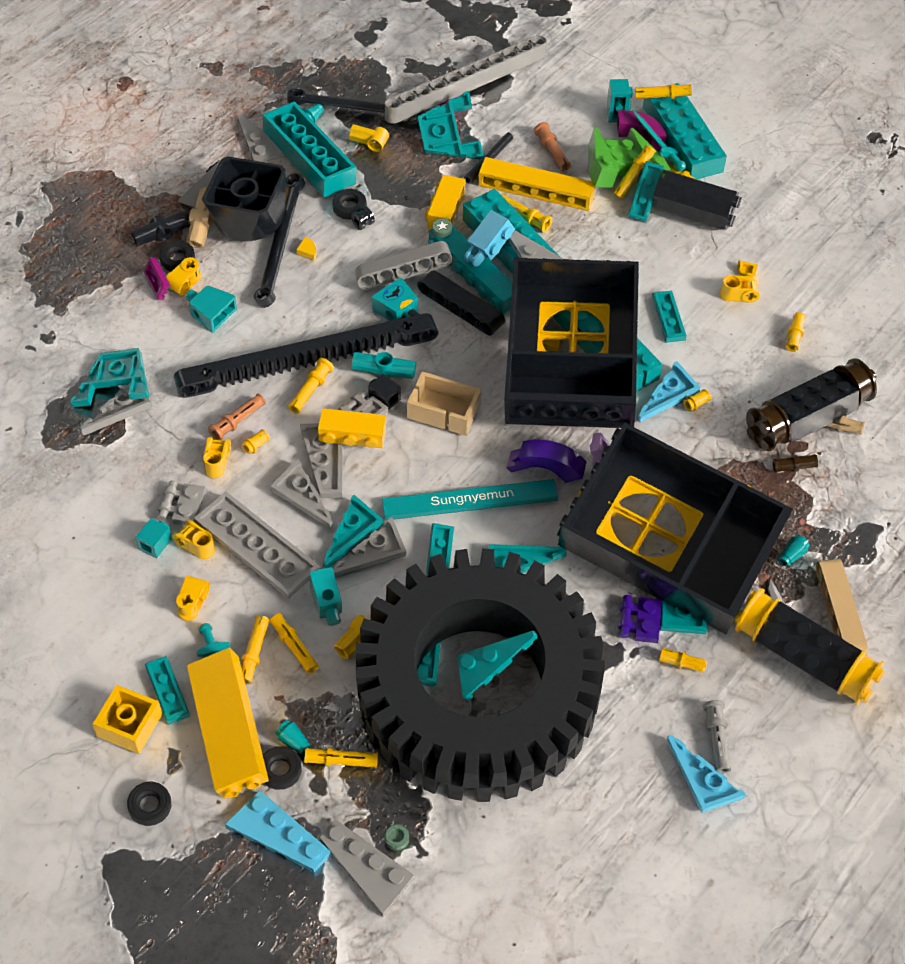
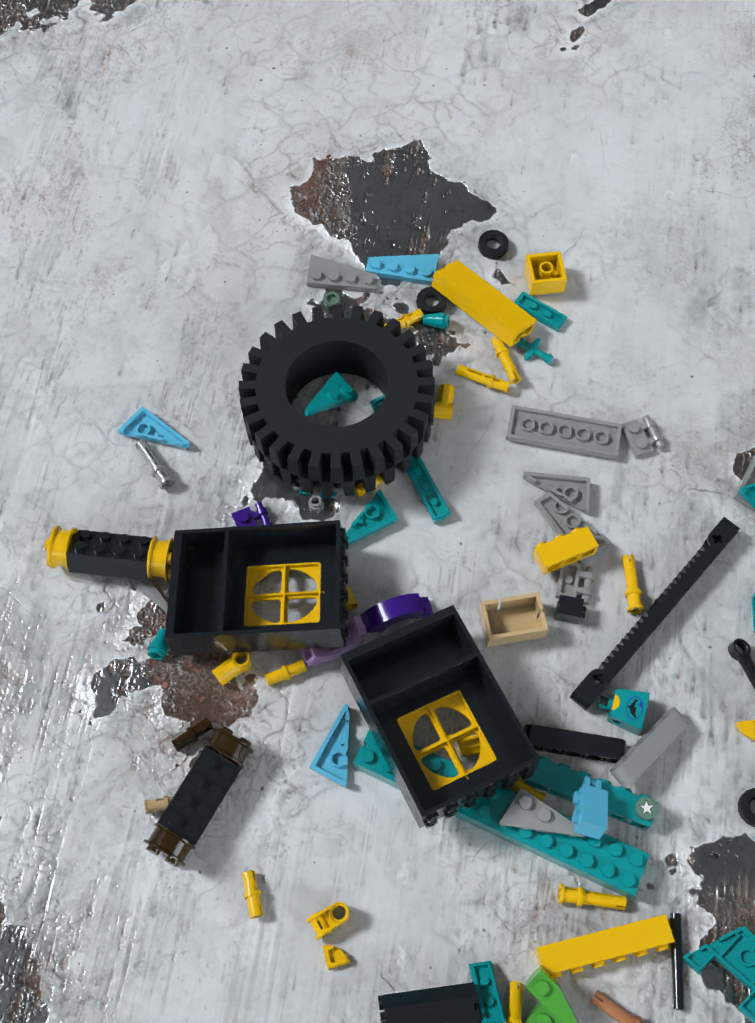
camera: 150 degrees right, 10 degrees up
teal brick [135,518,172,559] -> none
yellow piece [172,520,215,559] -> none
yellow piece [176,576,210,621] -> none
yellow piece [203,437,231,478] -> none
nougat pin [208,393,266,440] -> none
yellow pin [242,429,270,454] -> none
teal torso [310,567,342,626] -> none
teal wing [323,495,383,568] -> none
light grey wing [333,517,406,577] -> none
black wheel [351,206,375,230] -> none
teal piece [352,352,416,379] -> none
teal tile [382,479,558,521] -> none
yellow brick [425,175,465,229] -> none
teal tile [652,290,687,343] -> none
yellow axle [659,647,707,672] -> none
yellow pin [683,389,711,411] -> none
tan beam [816,559,868,655] -> none

